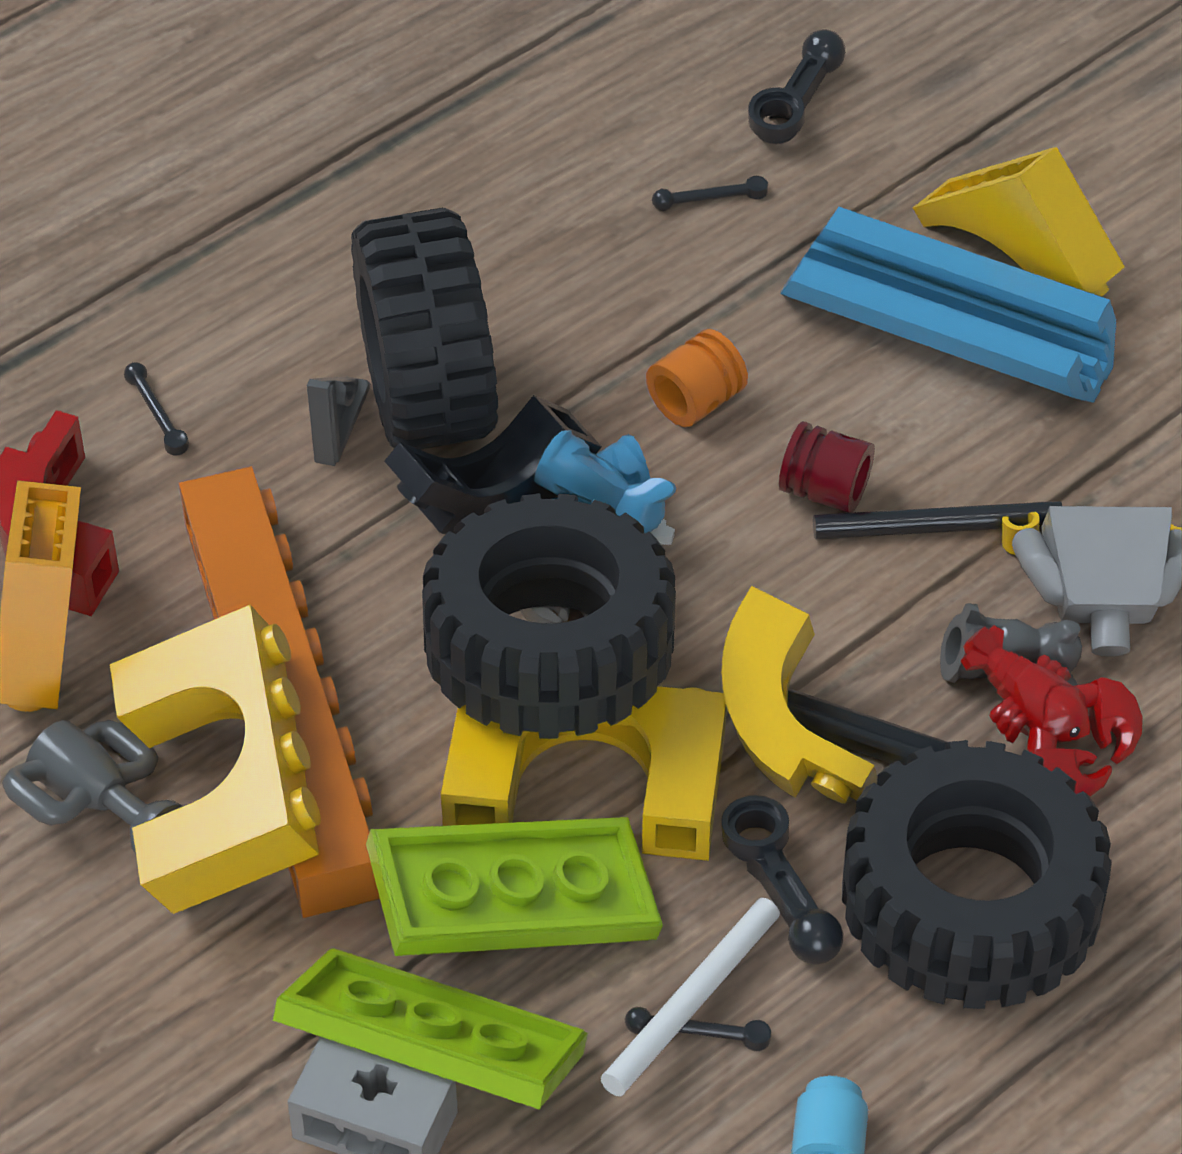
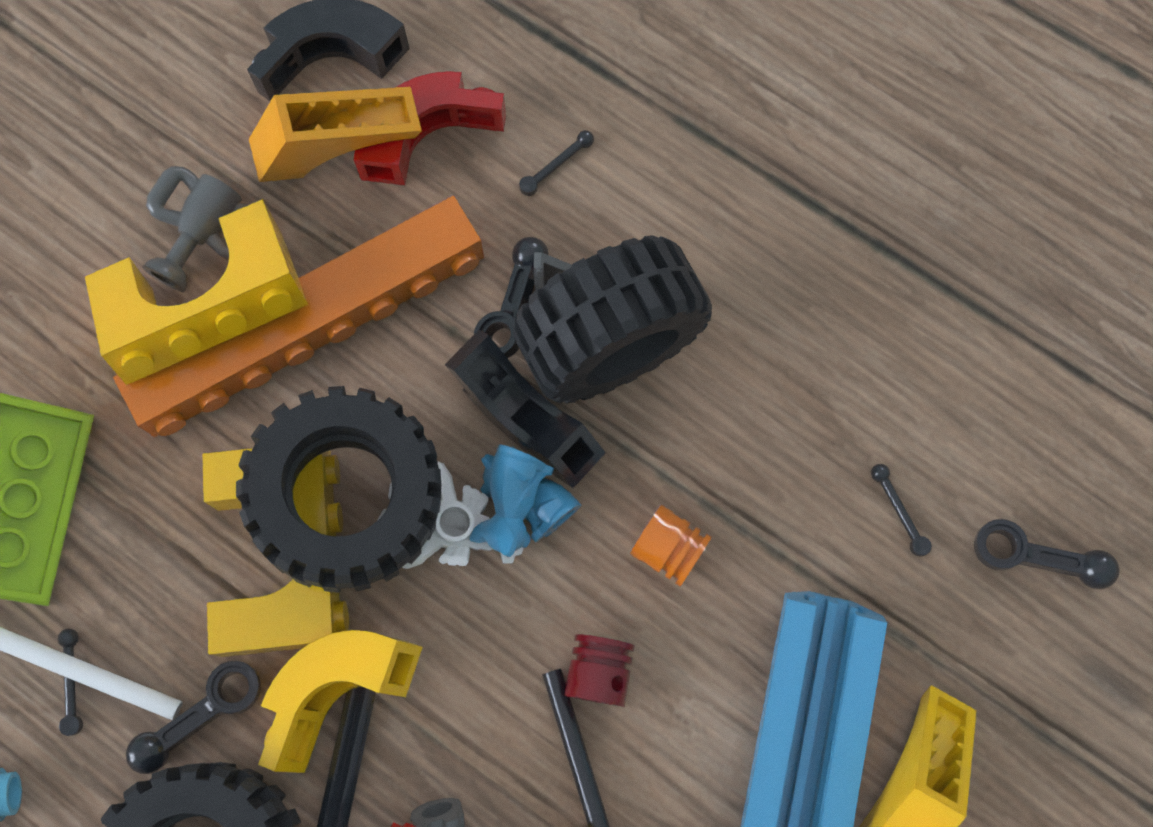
camera: 75 degrees right, 25 degrees up
lime tile [366,817,663,956] -> none
none -> black piece [474,237,549,358]

